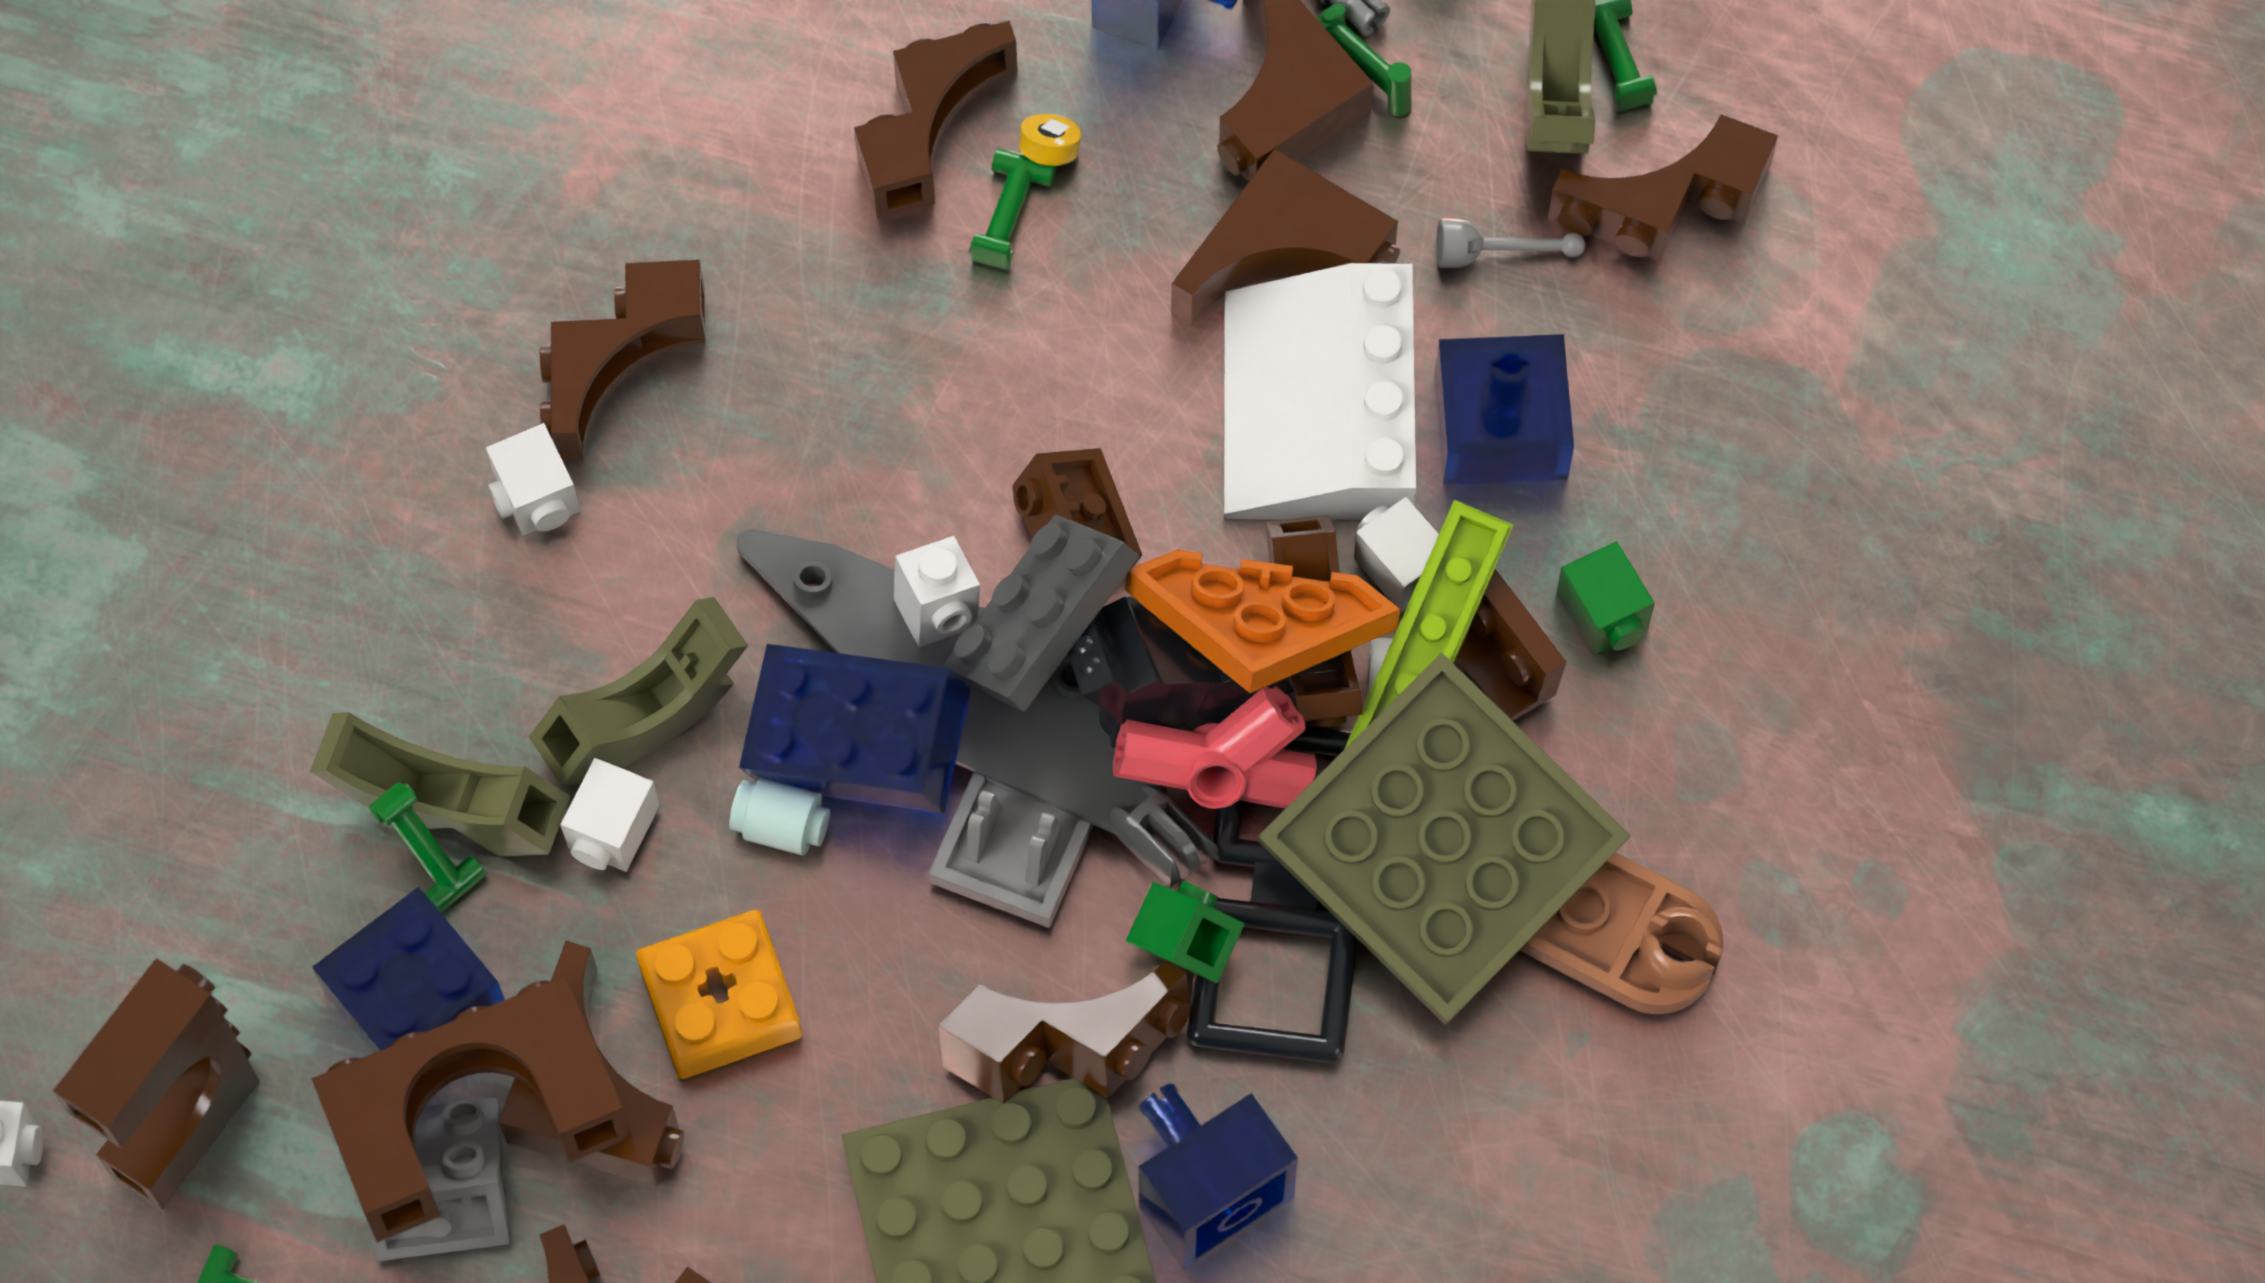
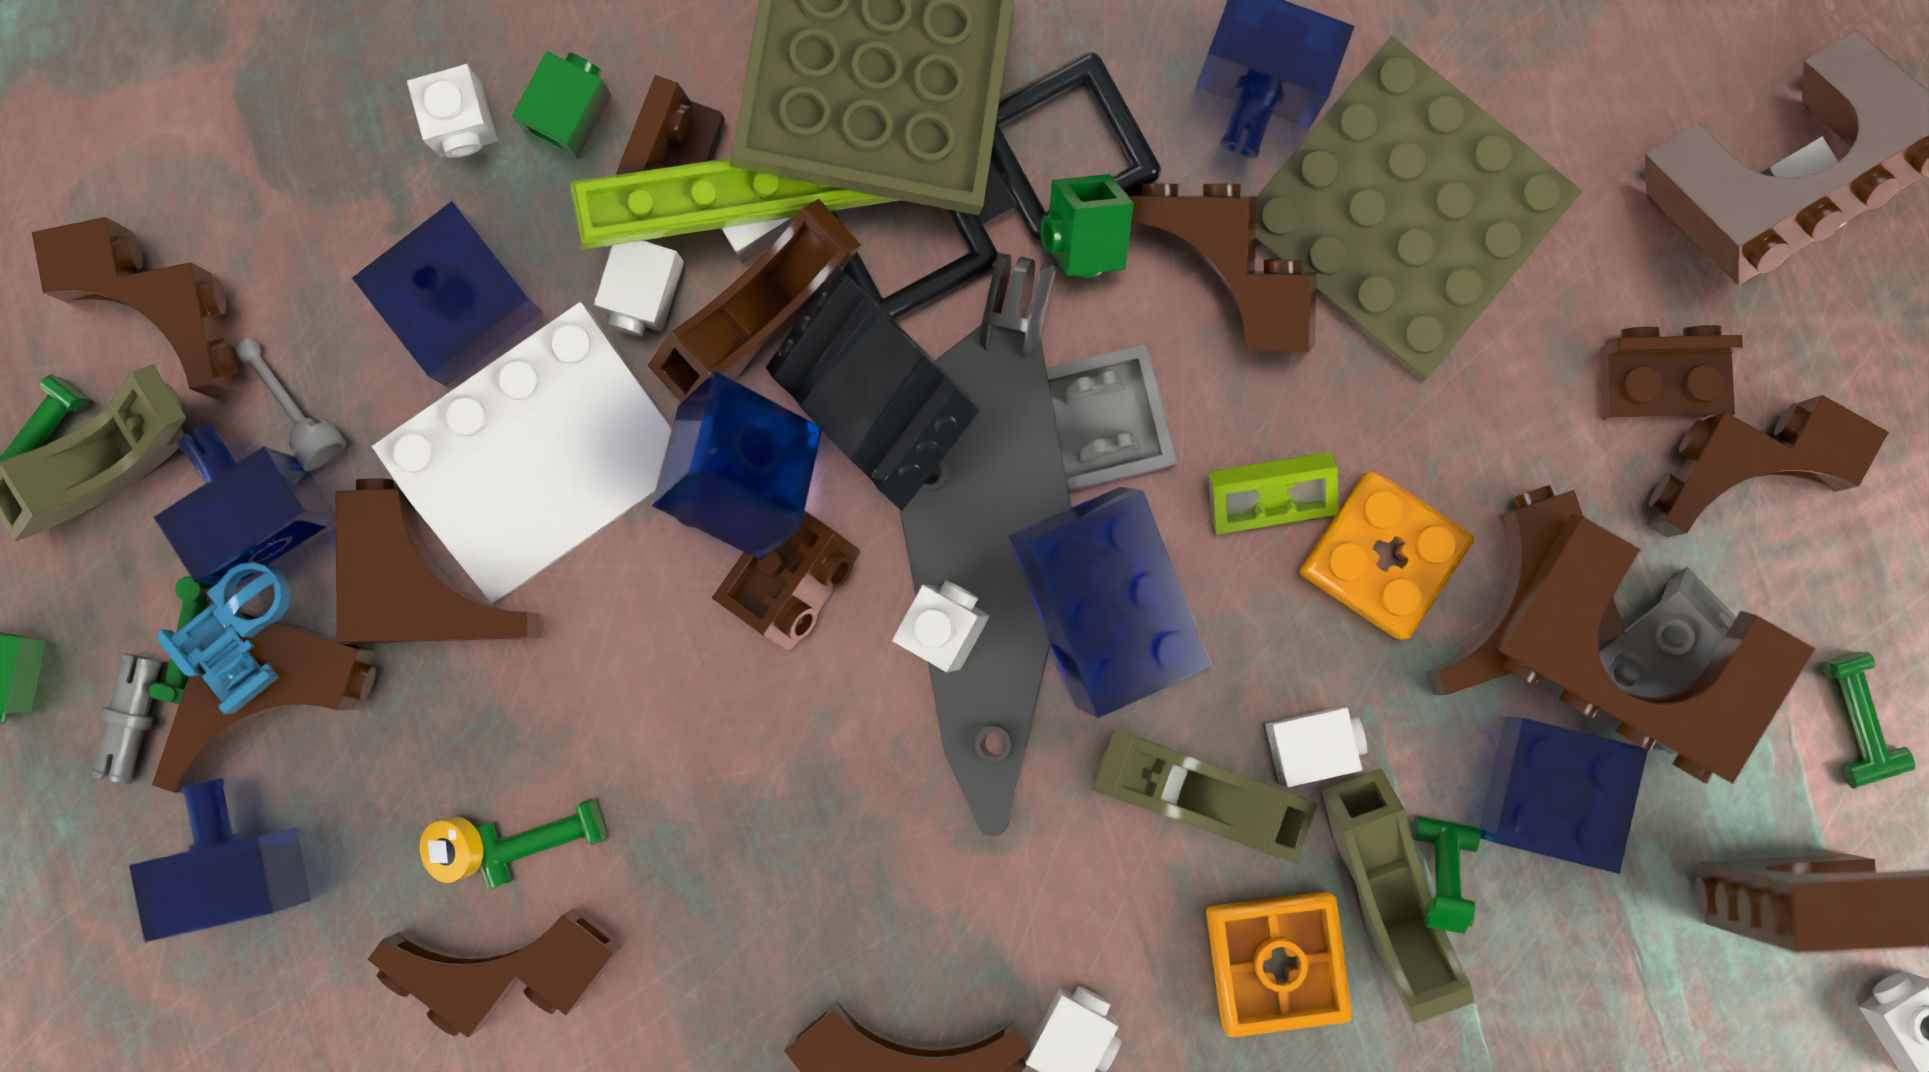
camera: 125 degrees left, 20 degrees up
light aqua brick [729,777,830,856] -> none
dark grey plate [942,514,1140,712] -> none
coral piece [1113,686,1317,809] -> none
orange plate [1125,549,1400,693] -> none
none -> clear blue brick [154,423,336,588]
none -> dark azure piece [157,563,291,714]
none -> white brick [407,64,499,158]
none -> clear blue brick [651,371,822,560]
none -> light orange brick [1206,891,1353,1037]
none -> lime piece [1208,451,1338,535]

